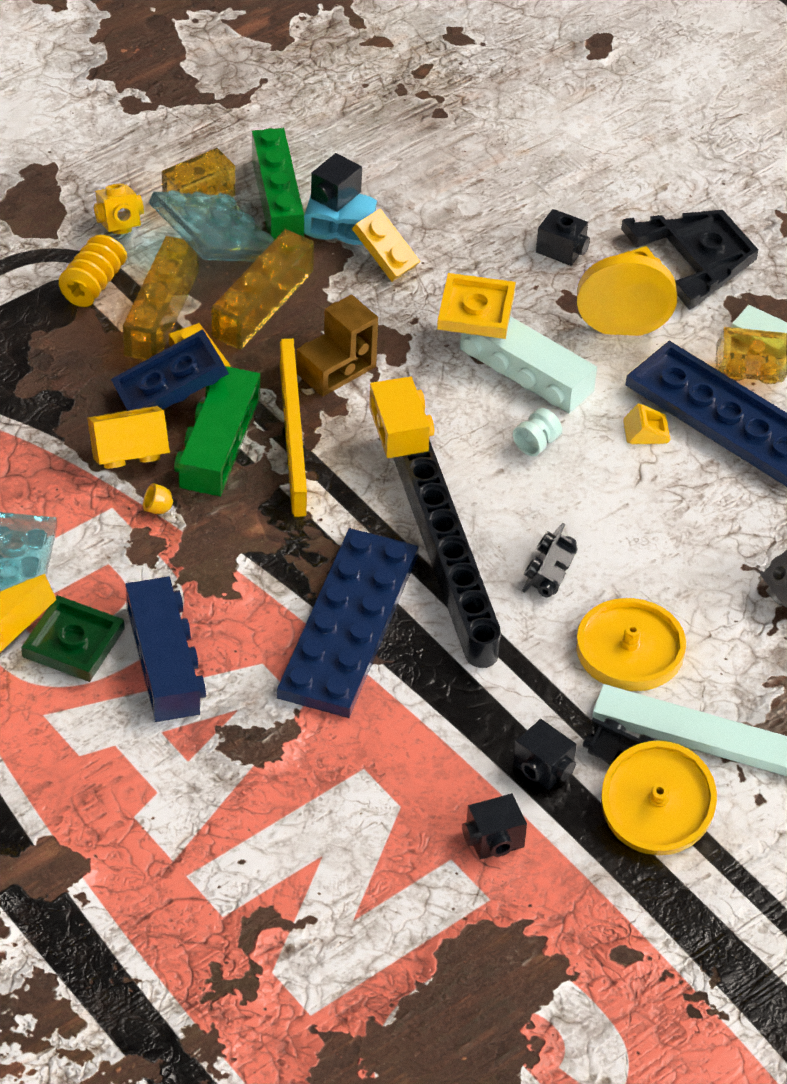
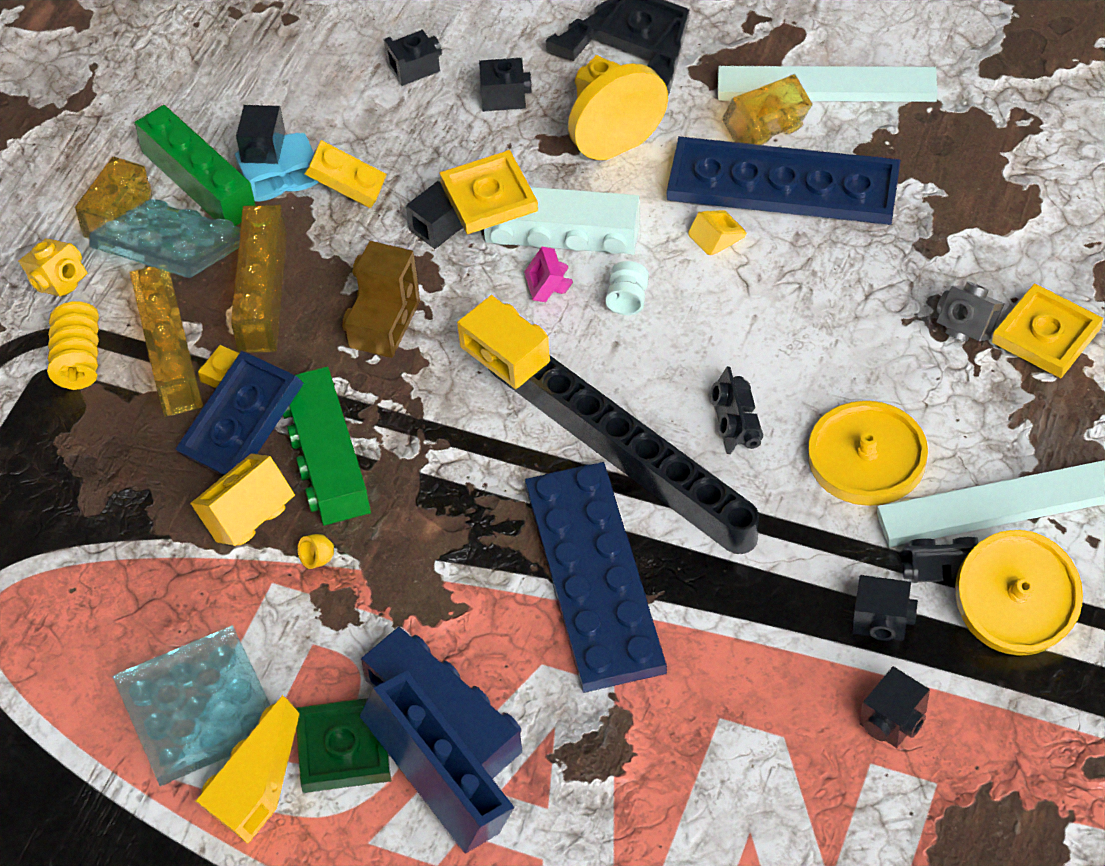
camera: 25 degrees left, 5 degrees up
yellow tile [280,338,307,517] -> none
none -> dark blue brick [360,670,515,854]
none -> black brick [384,29,442,86]
none -> black brick [406,181,463,249]
none -> dark pink tile [524,246,573,302]

